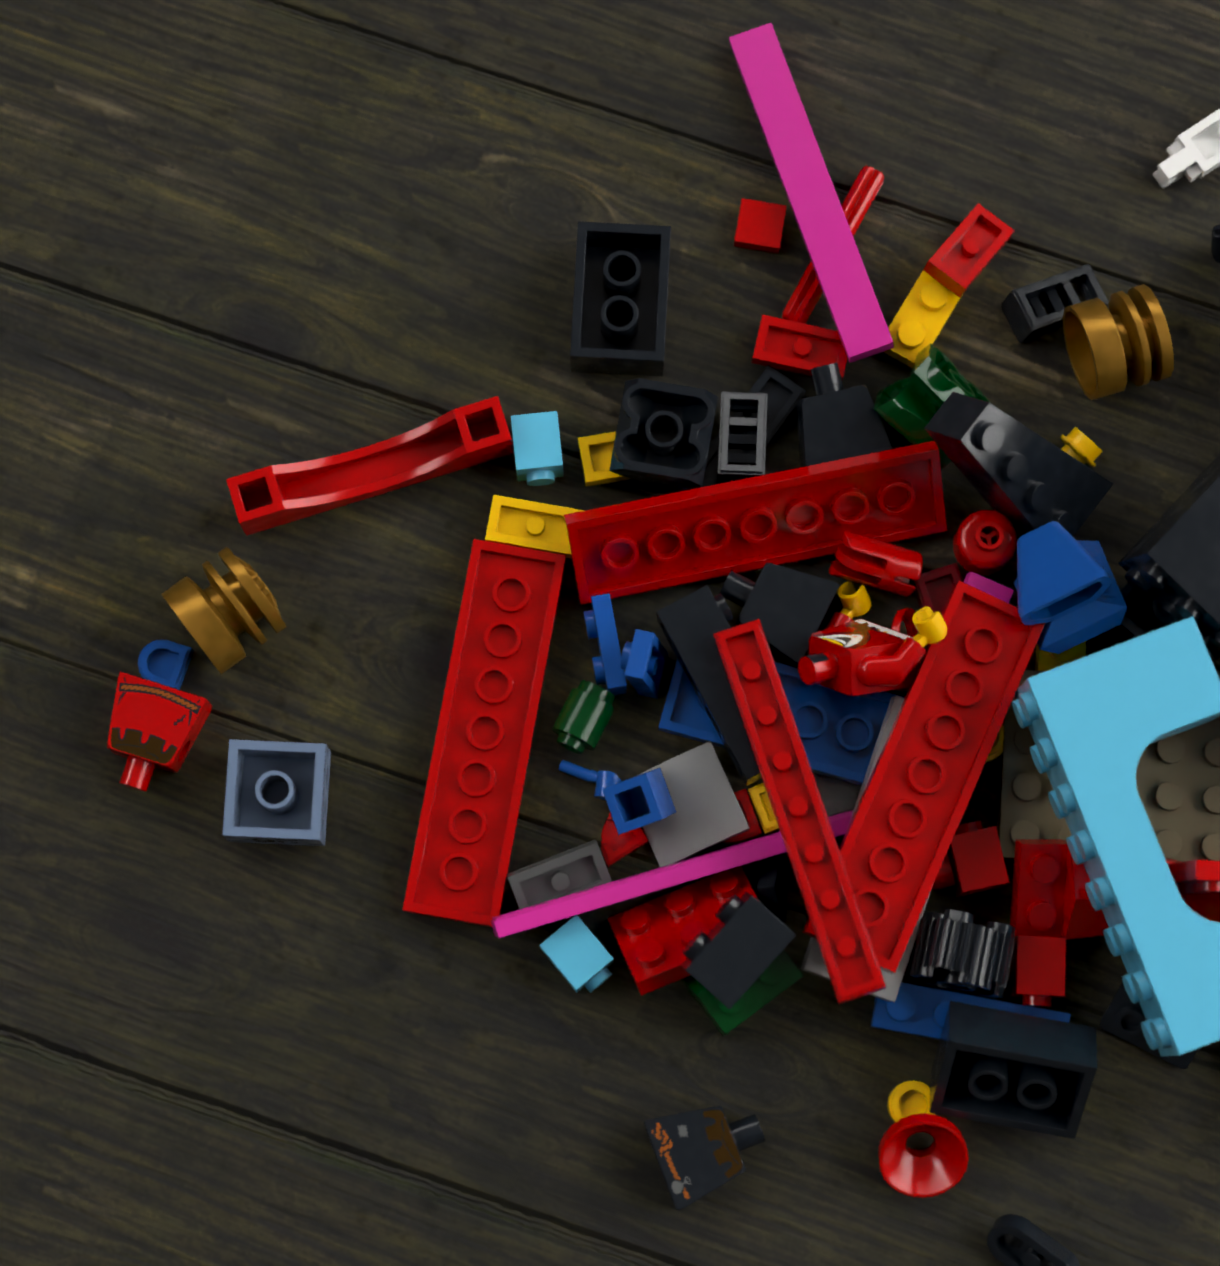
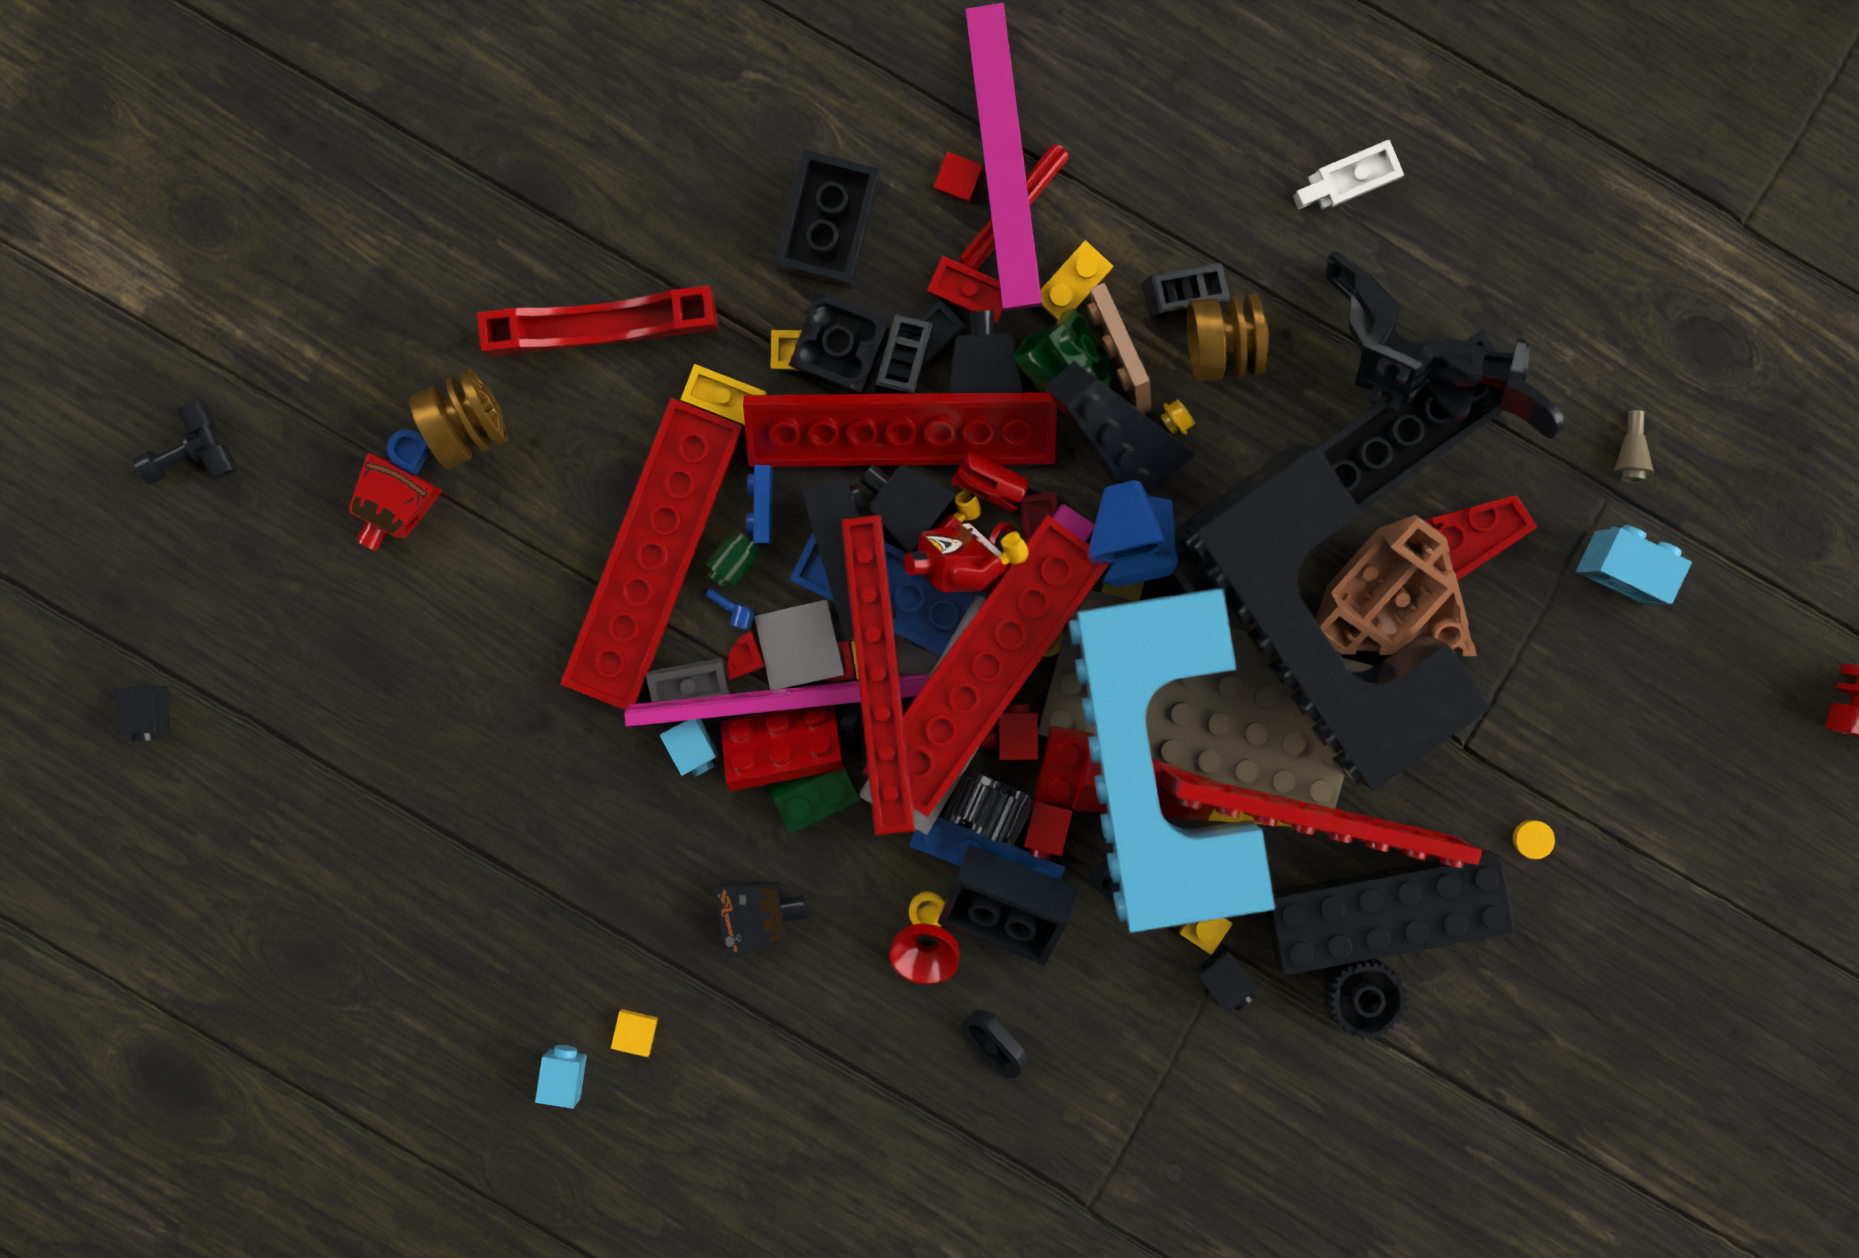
camera: 15 degrees right, 10 degrees up
sand blue brick [222,739,331,846] -> none
medium azure brick [511,411,564,486] -> none
blue brick [602,767,676,835] -> none
blue plate [620,629,668,699] -> none
black brick [681,892,796,1010] -> none
red plate [923,203,1015,298] -> none
red head [953,510,1017,576] -> none
none -> medium nougat wing [1087,283,1152,414]

